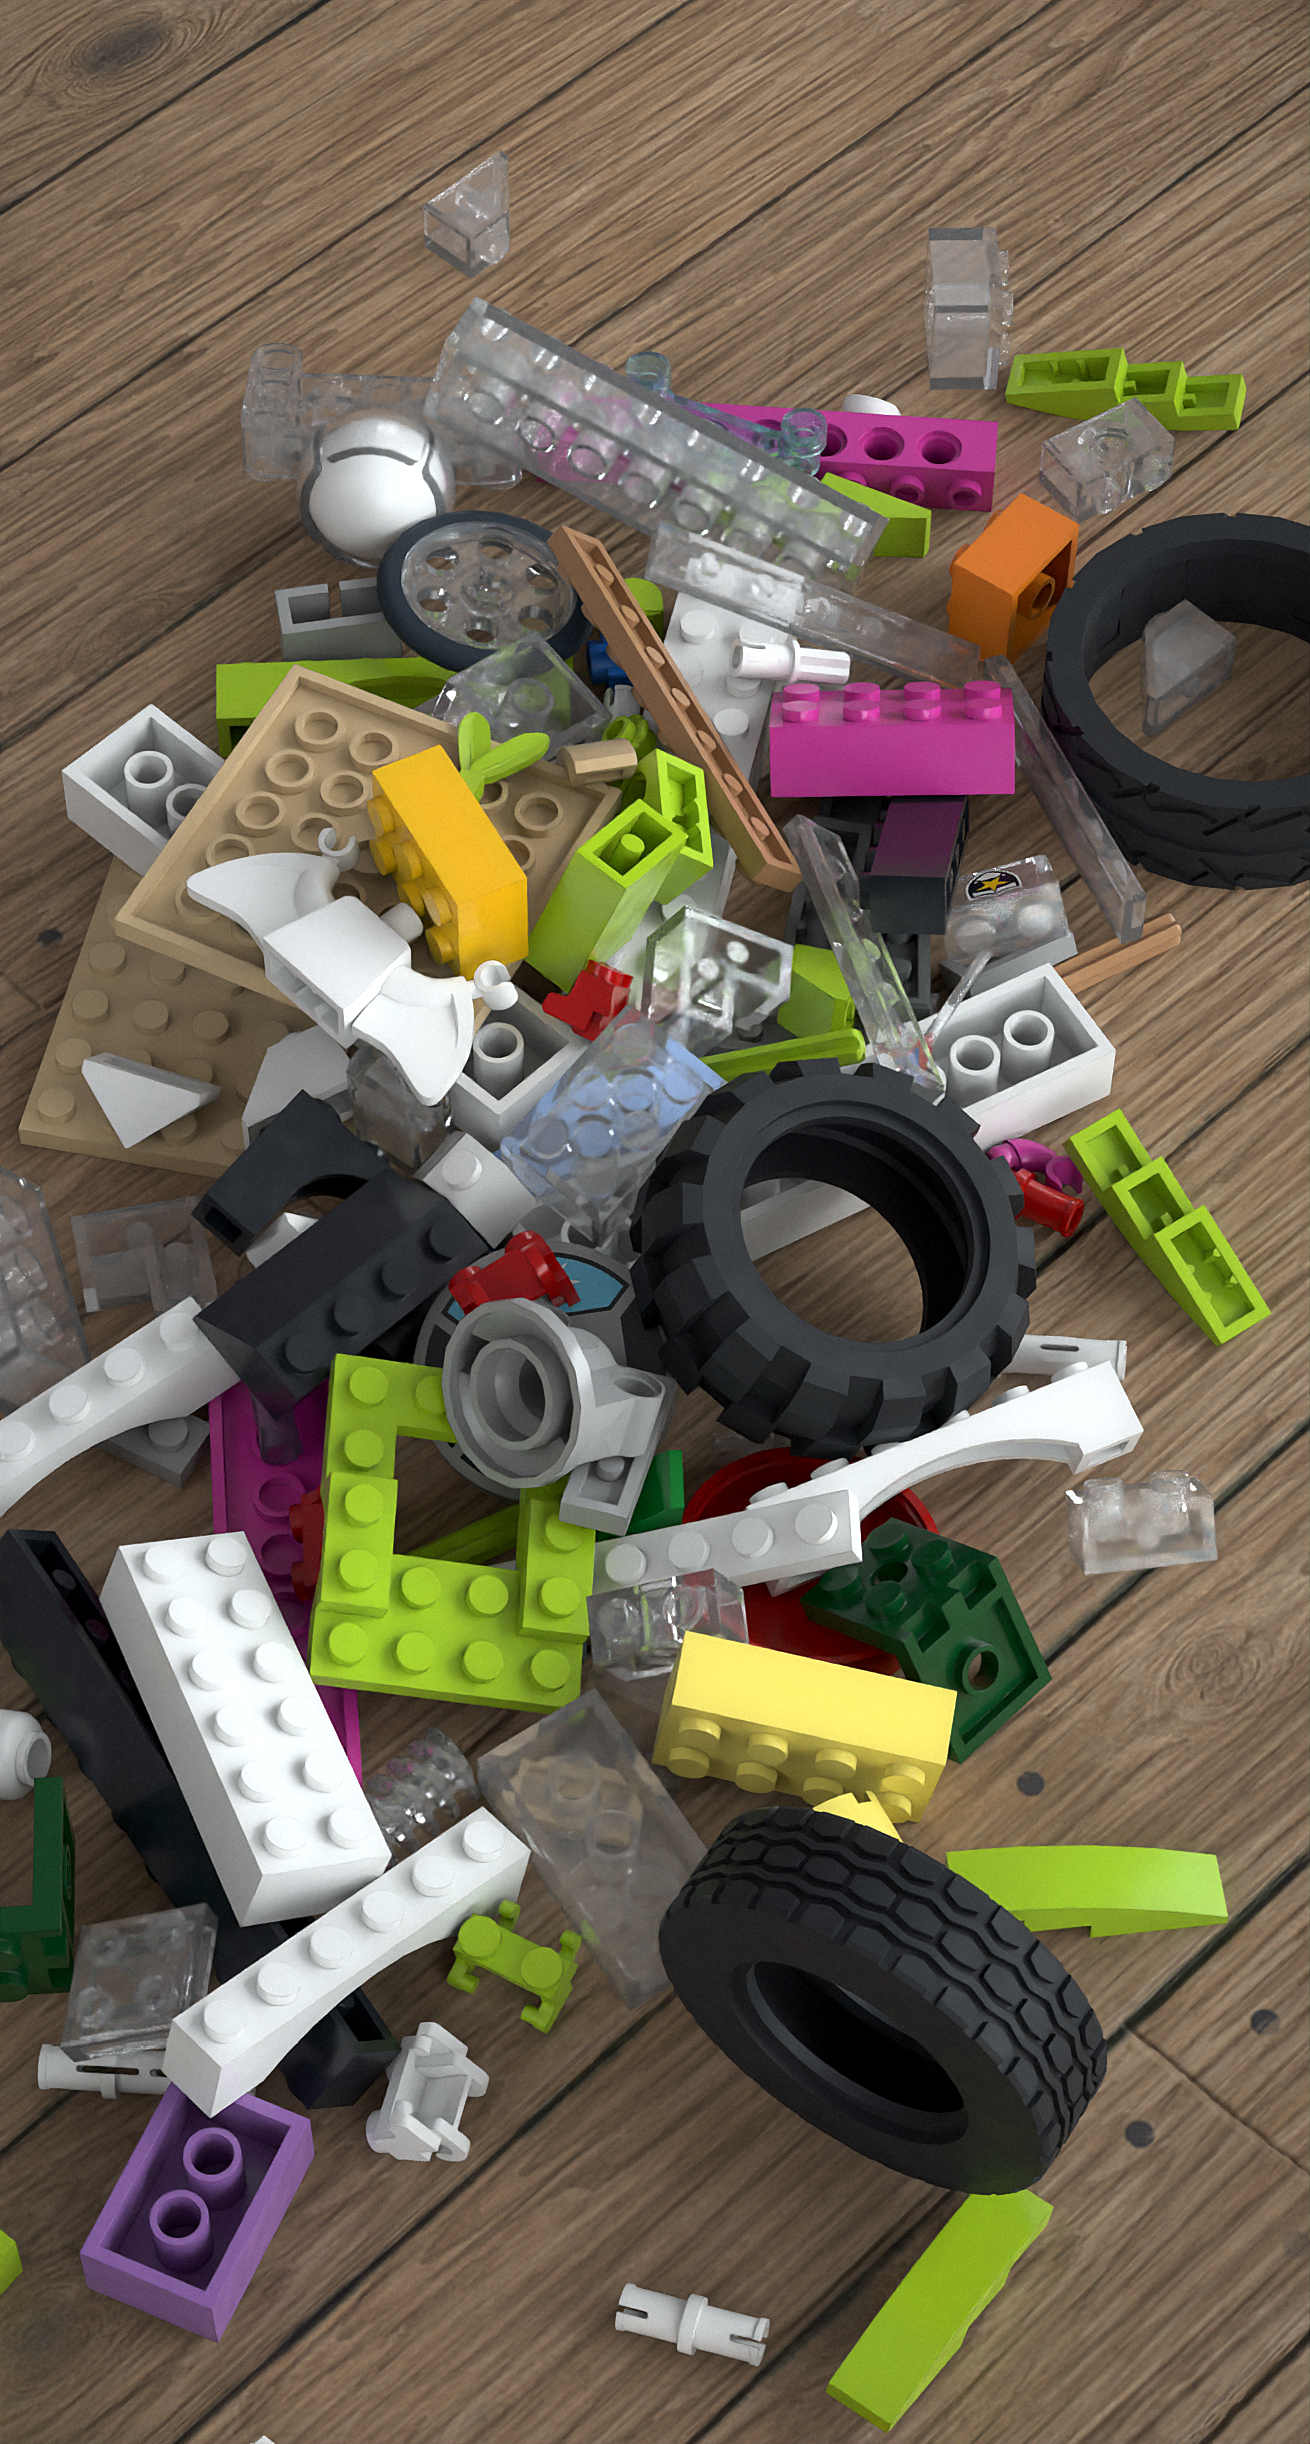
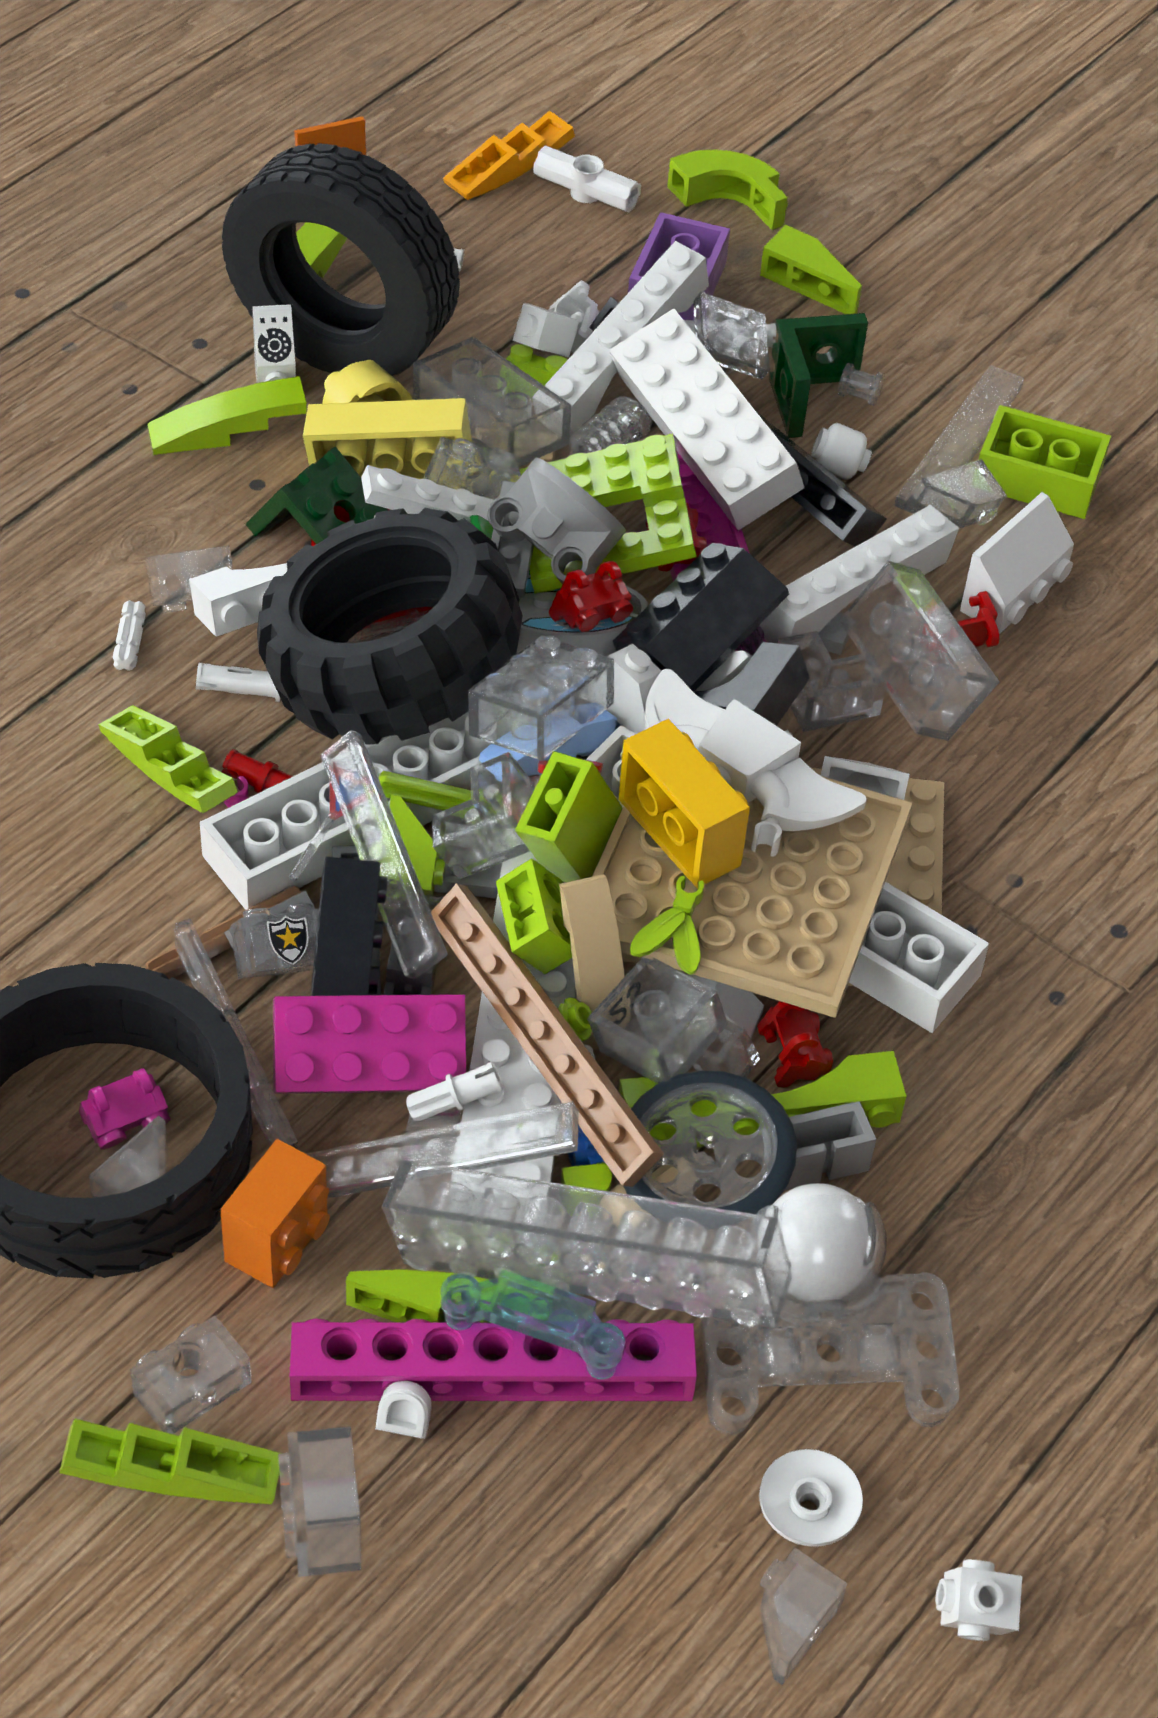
camera: 170 degrees right, 5 degrees down
none -> dark pink piece [79,1068,171,1150]
none -> white axle [113,600,146,671]
none -> white slope [513,303,580,357]
none -> white dish [759,1449,863,1547]
none -> white brick [936,1560,1022,1641]

